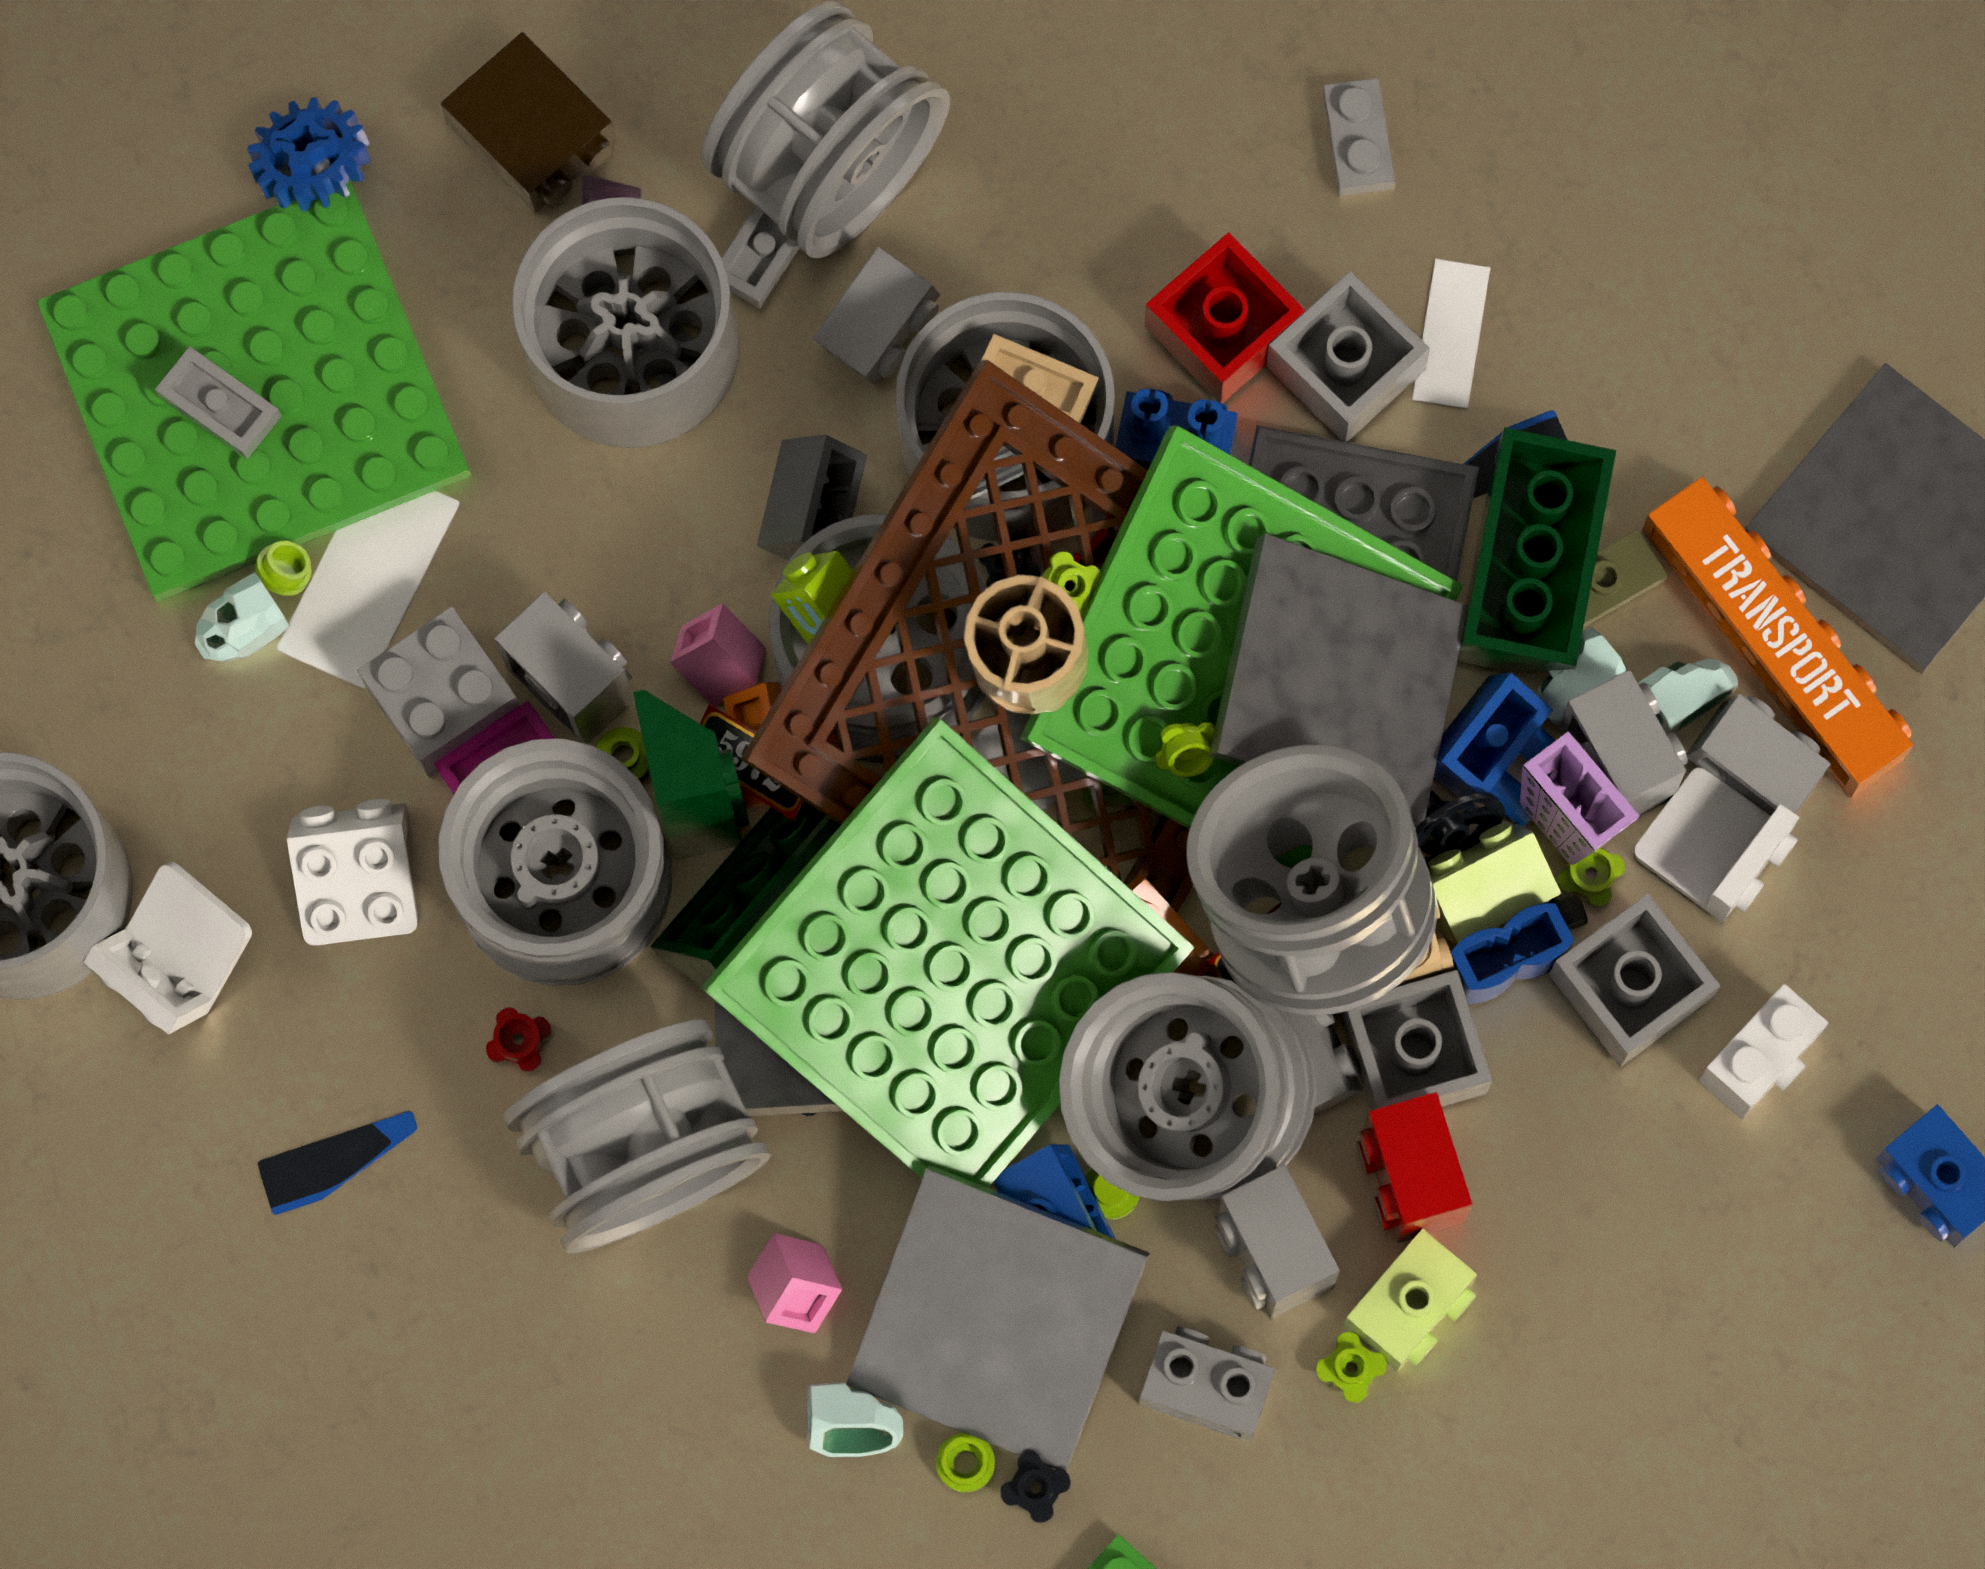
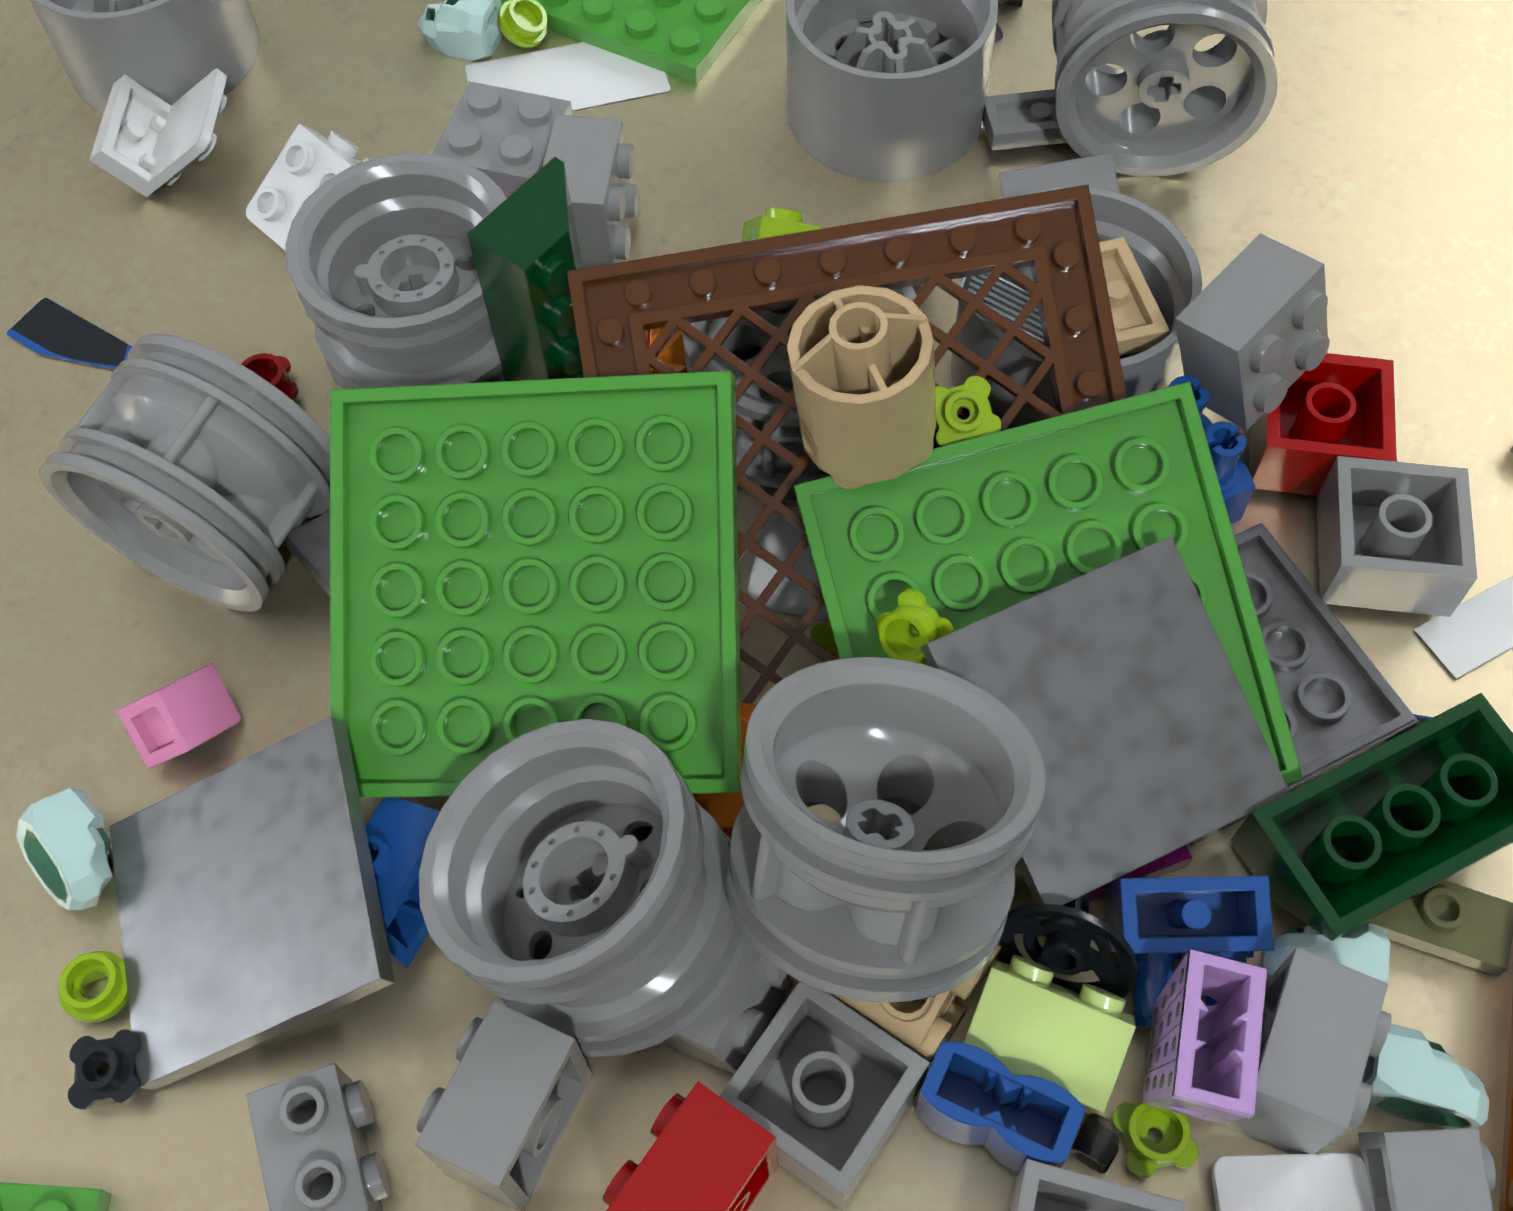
camera: 50 degrees right, 15 degrees down
none -> light grey brick [1175,233,1330,430]

